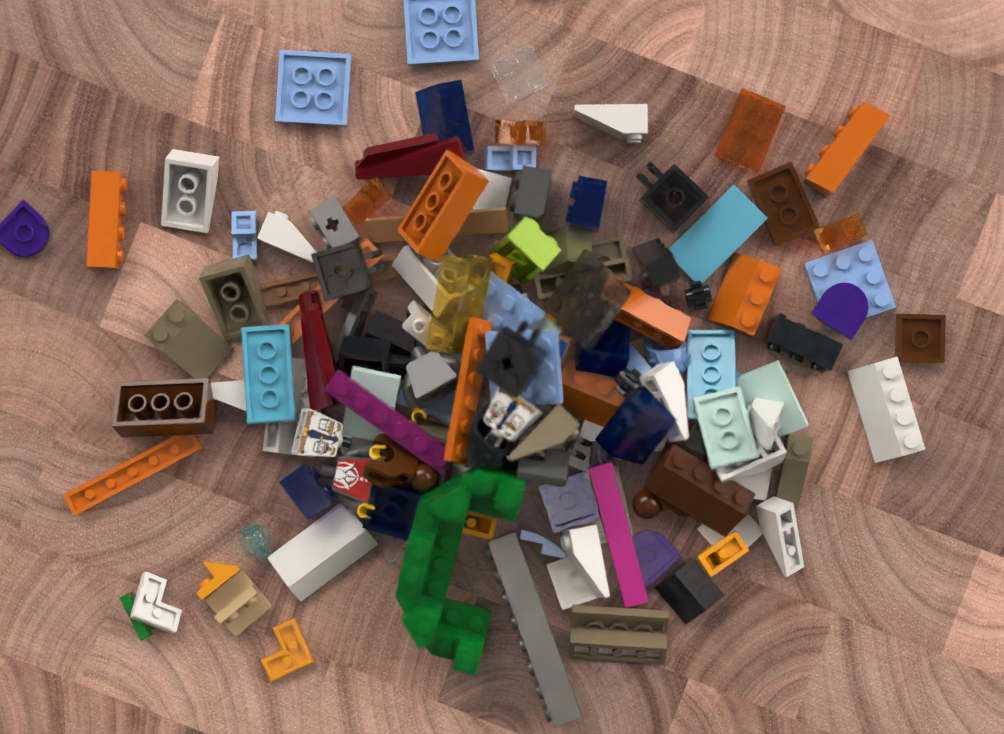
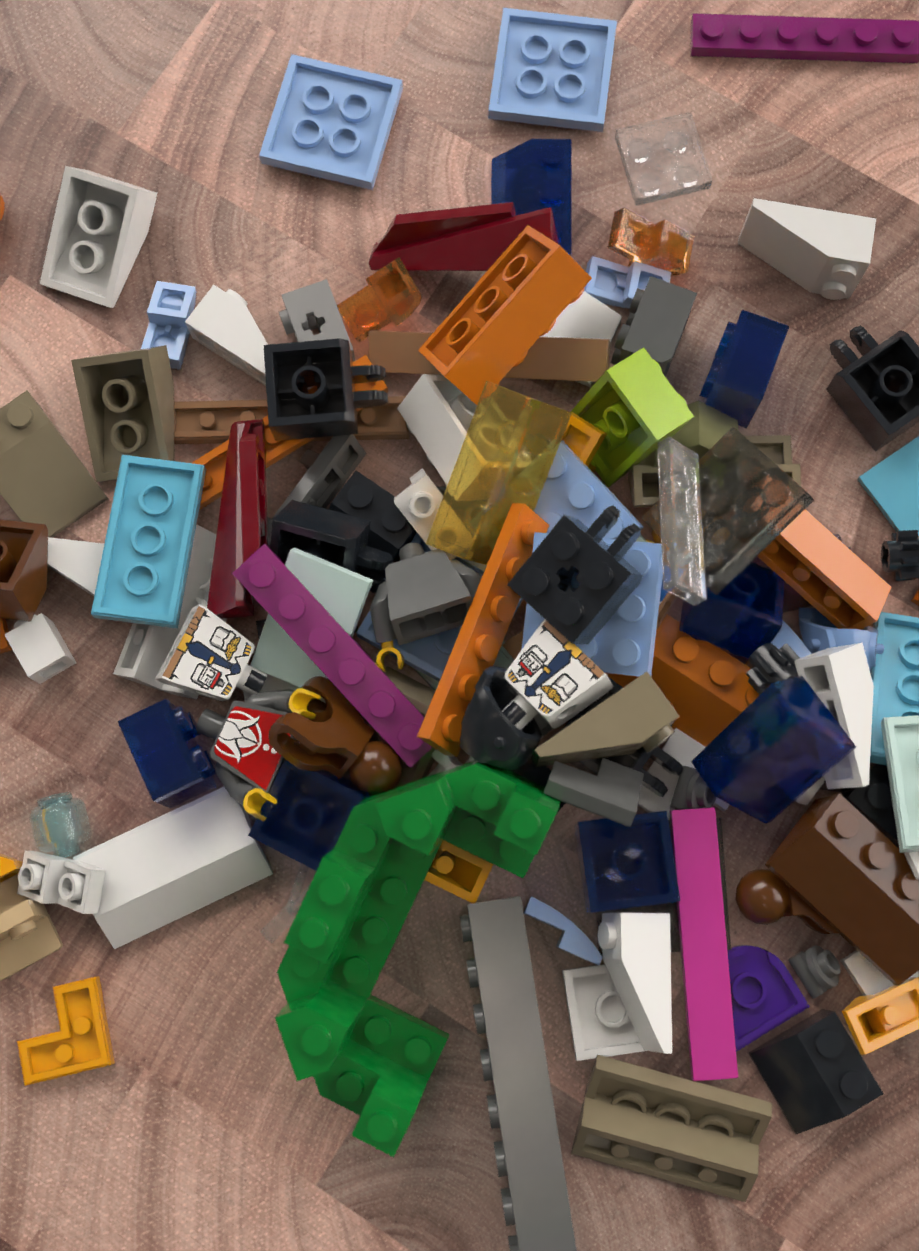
camera: 10 degrees right, 10 degrees down
black wedge [632,238,681,292] -> none
none -> white brick [4,613,76,684]
none -> white slope [17,851,106,914]
none -> clear tile [658,436,707,606]
none -> dark grey plate [788,945,841,999]

